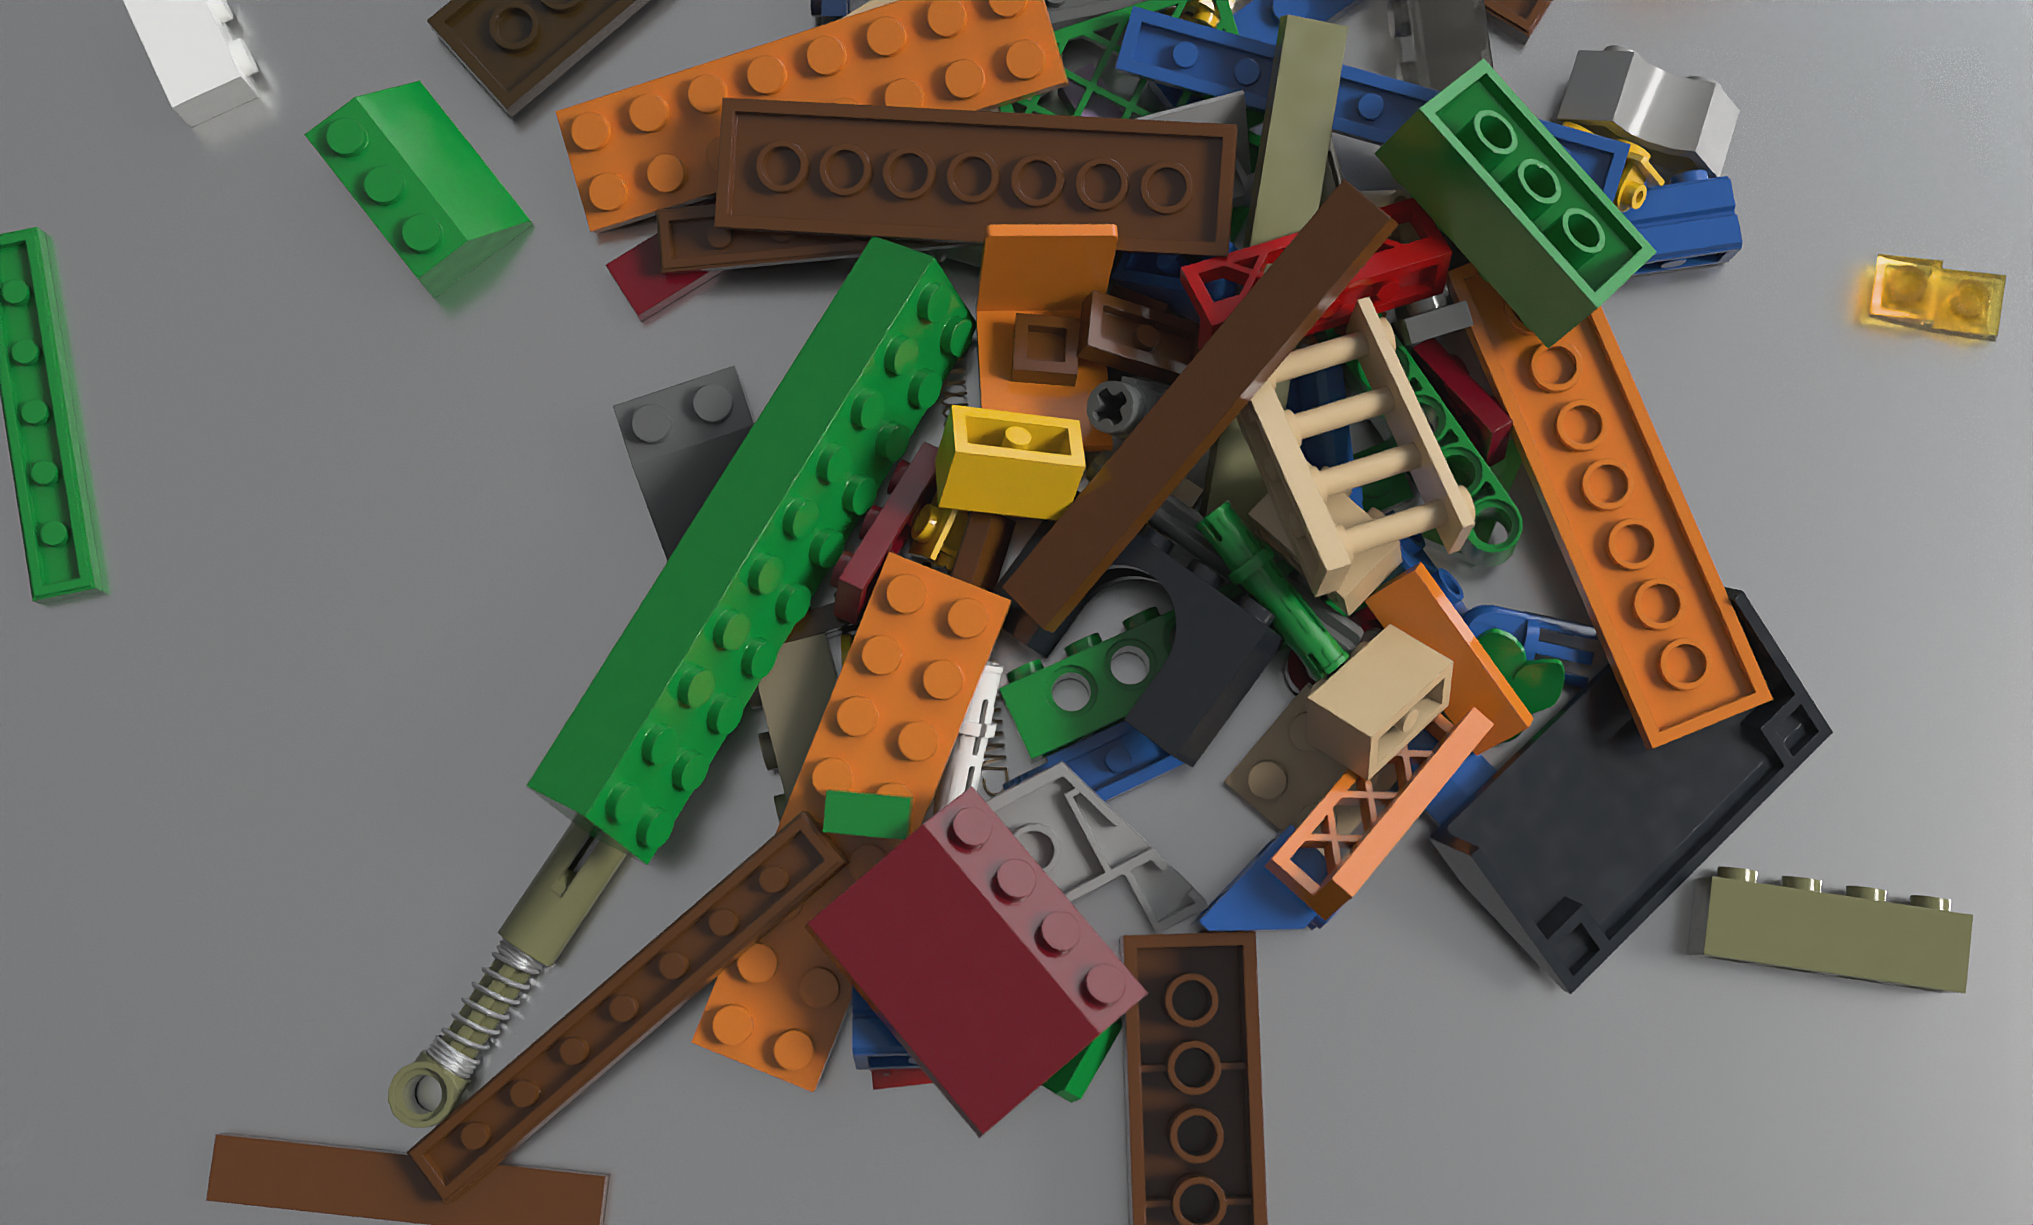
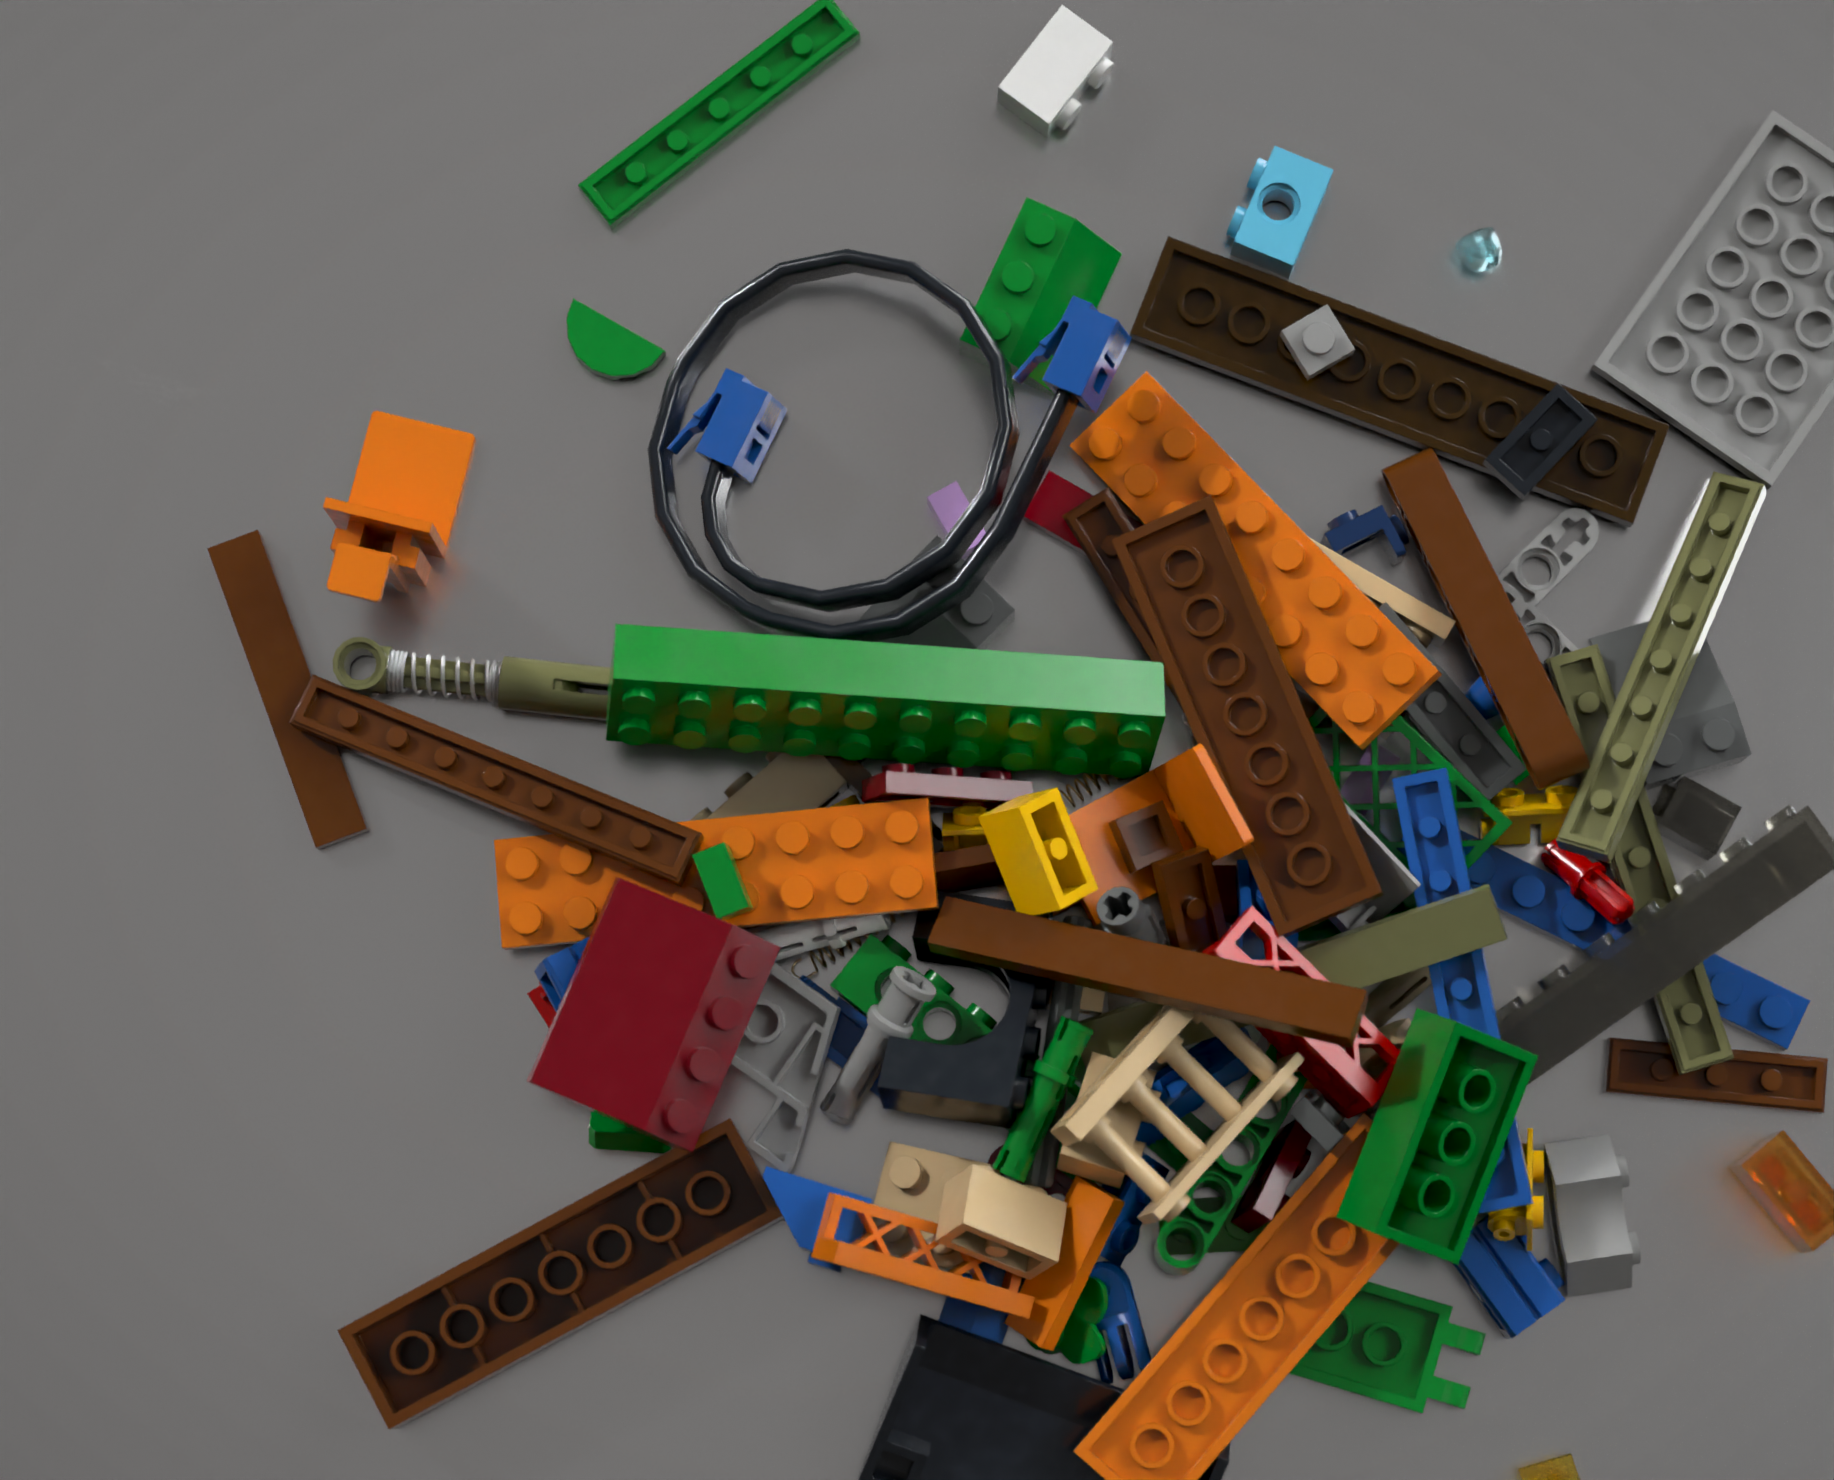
camera: 65 degrees right, 0 degrees up
none -> orange piece [323,411,476,603]
none -> green tile [566,298,666,380]
none -> black piece [647,249,1132,642]
none -> light grey pin [820,966,937,1125]
none -> lavender piece [927,481,986,559]
none -> green tile [1289,1281,1486,1414]

